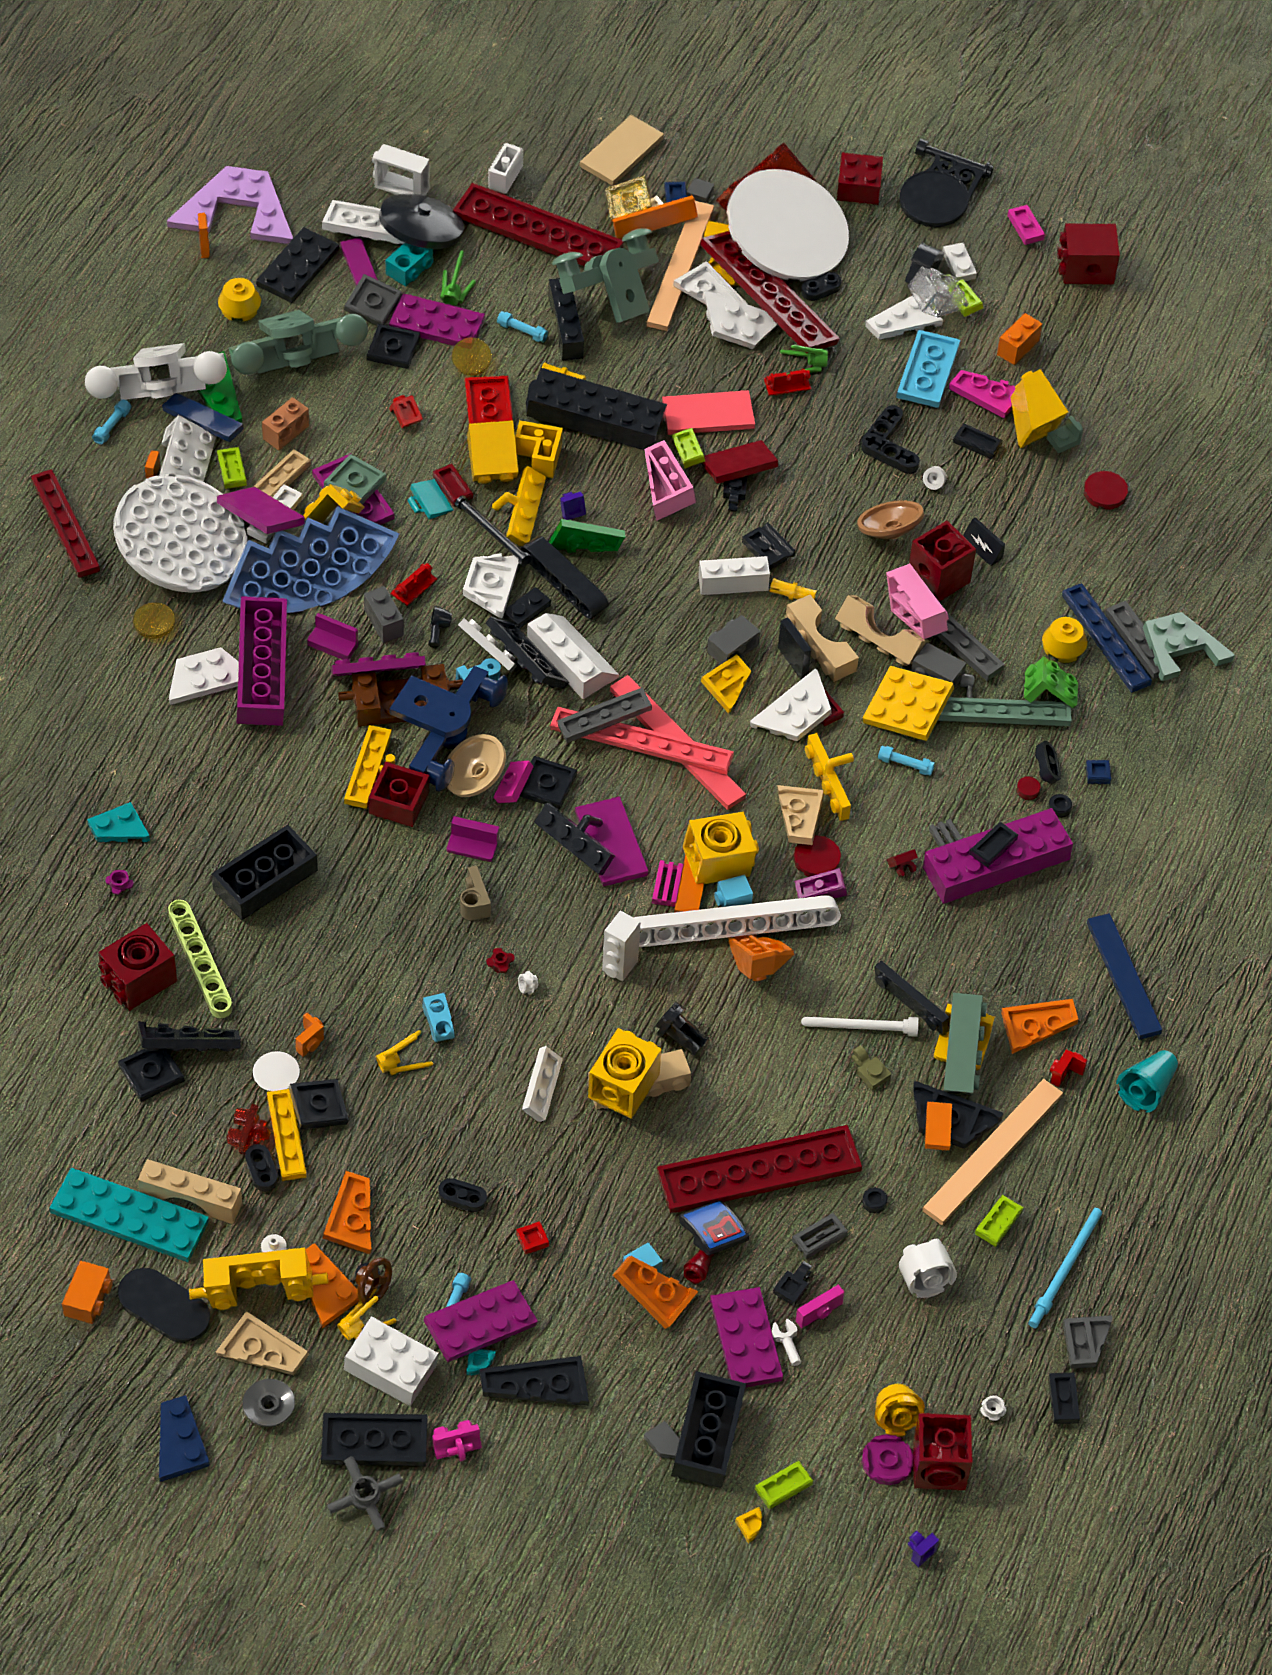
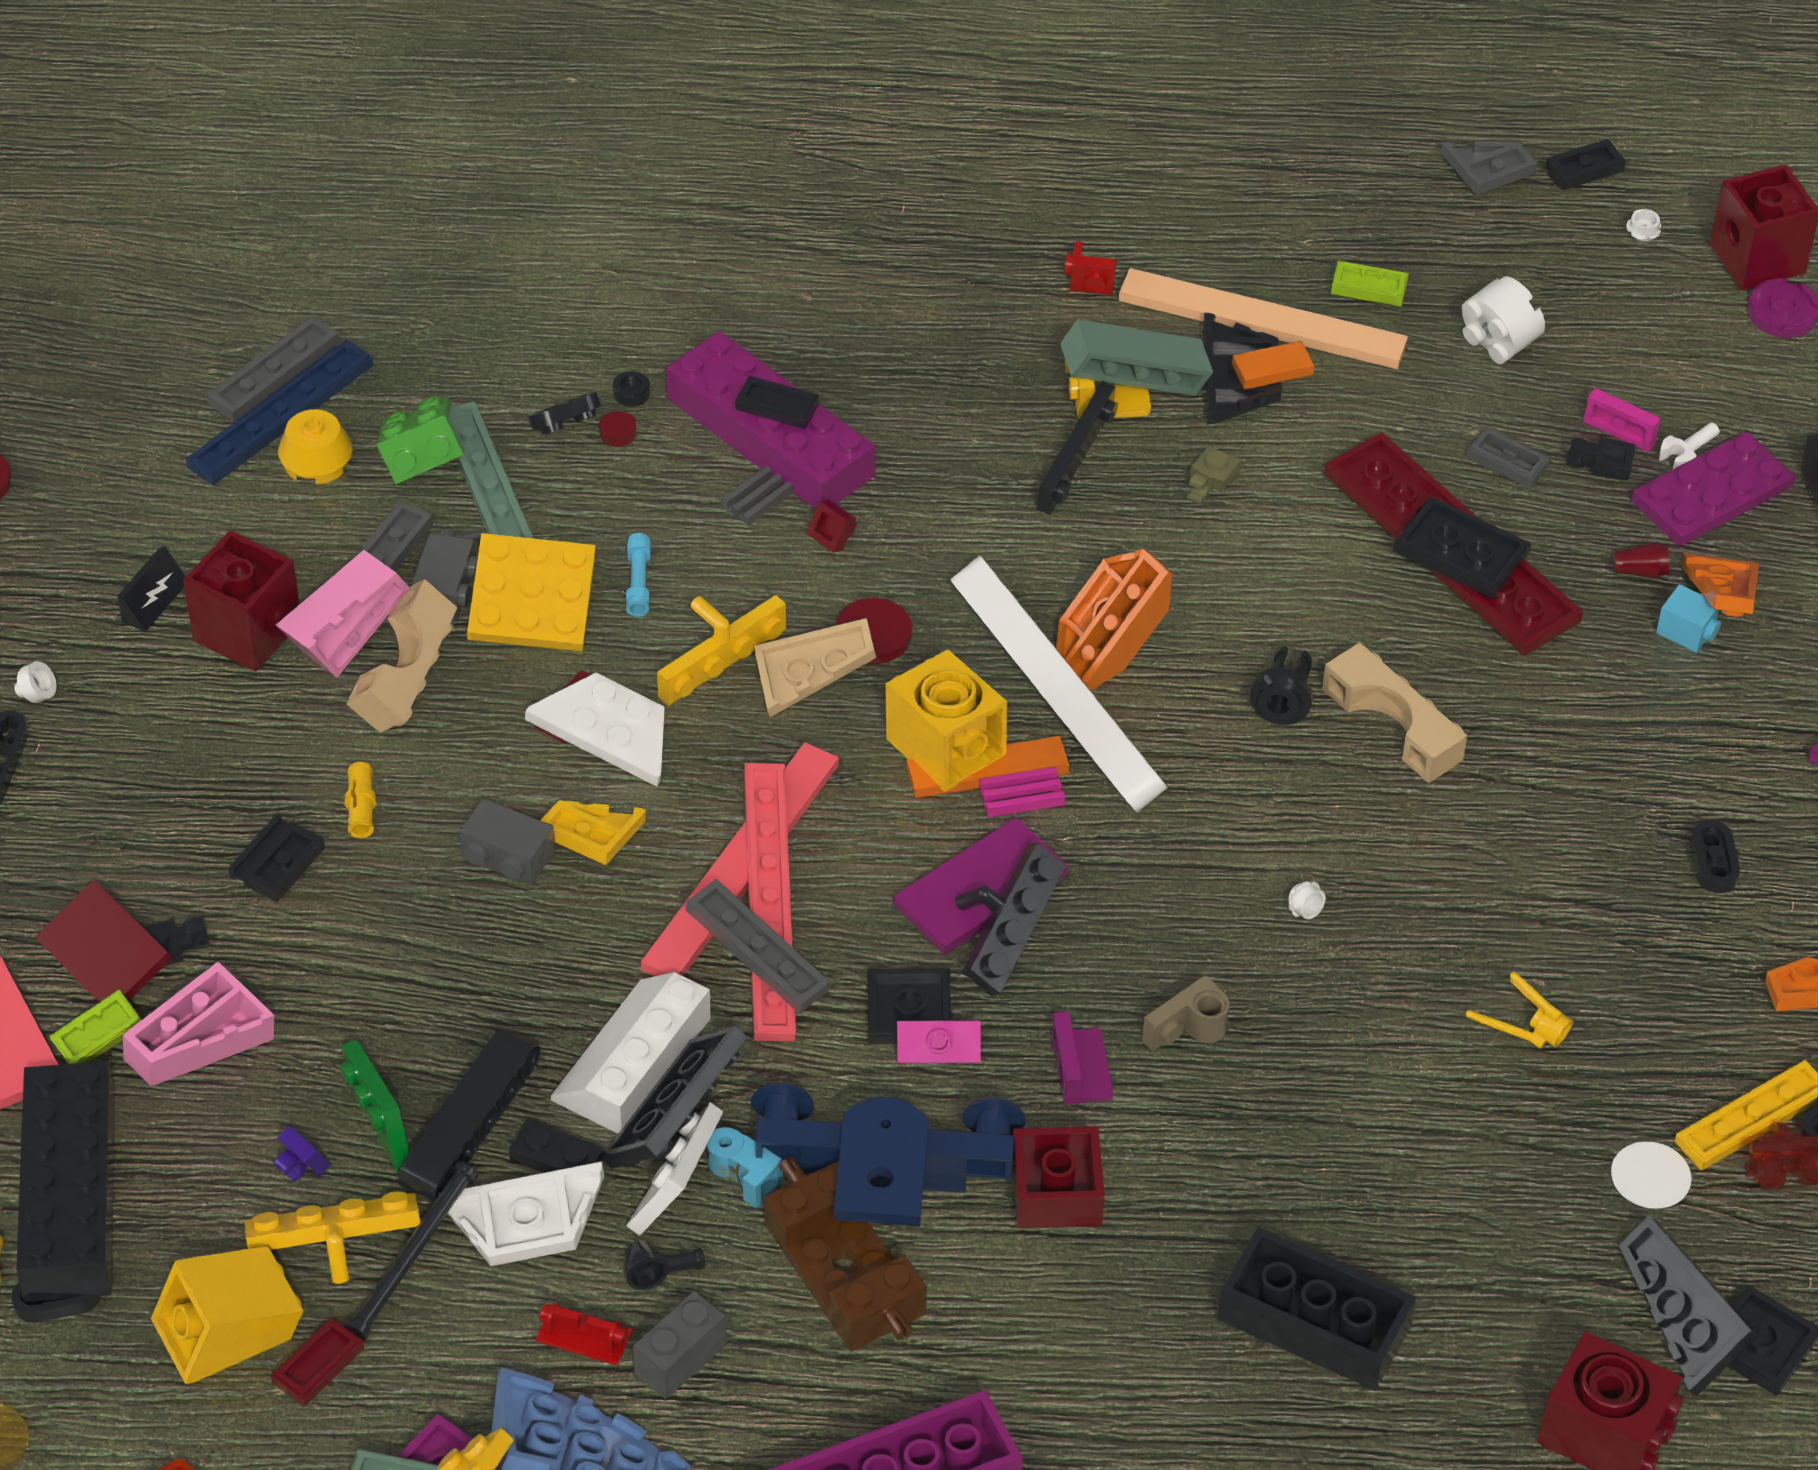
camera: 110 degrees left, 5 degrees down
yellowish green beam [168,900,232,1018] -> none
black tile [289,1079,349,1130] -> none
orange bracket [295,1013,324,1057] -> none
magenta panel [307,613,358,660] -> none
magenta plate [331,652,426,677] -> none
yellow plate [344,725,395,809] -> none
teal piece [407,479,453,519] -> none
medium azure leg [423,993,454,1042] -> none
tan dish [446,734,506,797] -> none
red tile [465,376,513,424] -> none
dark red plate [486,948,515,973] -> none
yellow brick [515,420,563,478] -> none
red plate [516,1221,549,1255] -> none
white plate [522,1046,563,1122] -> none
yellow brick [588,1028,662,1119] -> none
white brick [602,911,641,982] -> none
slope [679,1200,749,1256] -> none
white brick [698,556,770,595] -> none
medium azure brick [714,874,753,907] -> none
black tile [778,617,811,679] -> none
tan arch [785,594,859,682] -> none
magenta slope [794,868,848,899] -> none
white piece [801,1017,918,1037] -> none
medium nougat dish [857,500,924,539] -> none
black tile [862,1187,888,1213] -> none
yellow cone [875,1384,925,1436] -> none
orange wing [1001,999,1078,1054] -> none
medium azure bar [1028,1208,1103,1328] -> none
dark blue tile [1085,760,1111,784] -> none
dark blue tile [1087,913,1162,1040] -> none
teal cone [1116,1050,1178,1112] -> none
wing [1143,612,1235,681] -> none
none -> black tile [1393,496,1531,599]

